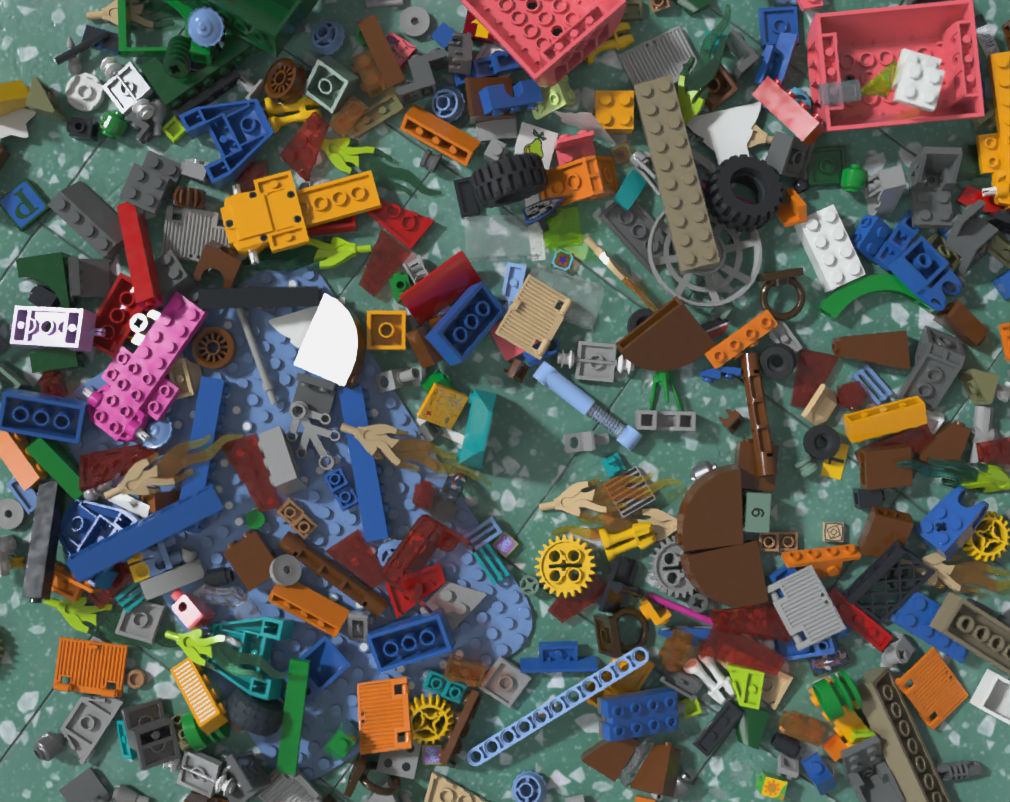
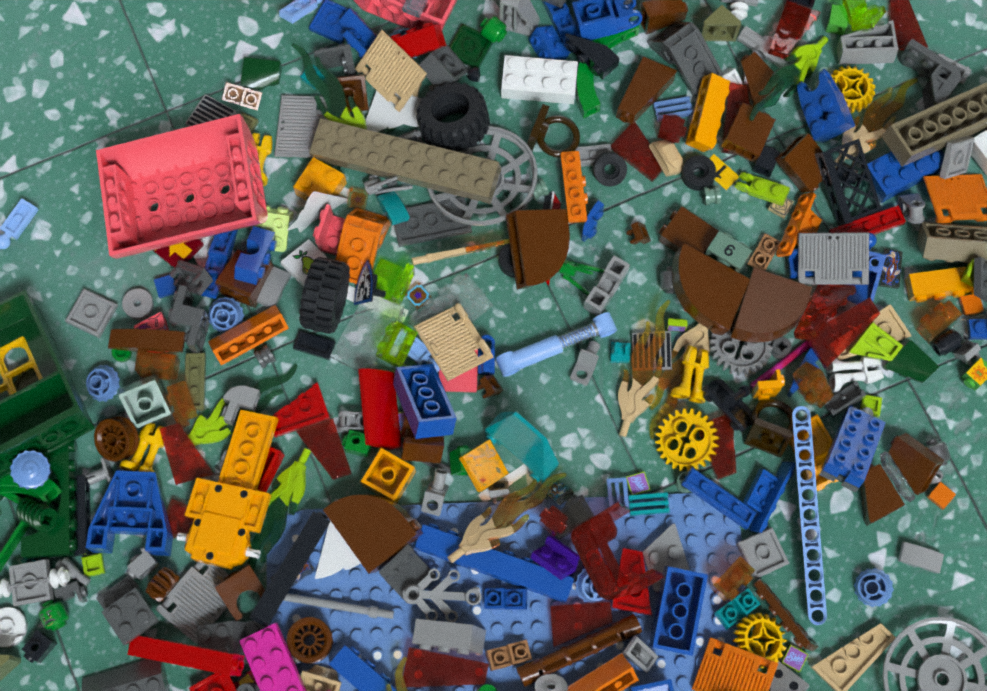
camera: 60 degrees left, 15 degrees down
light grey brick [484,137,510,163] -> none
light grey plate [557,341,635,383] -> none
black tile [692,699,744,757] -> none
reddish brown piece [740,353,778,478] -> none
orange panel [775,187,807,228] -> none
green wheel [812,669,863,722] -> none
none -> light grey brick [222,386,261,426]
none -> tan window [355,30,427,112]
none -> clear neon green window [375,321,418,367]
none -> dark purple bracket [530,535,580,580]
none -> black slope [564,34,619,80]
none -> lime tile [666,318,687,332]
none -> blue tile [681,467,757,530]
none -> lime hinge [734,172,790,206]
none -> light grey tile [940,136,975,179]

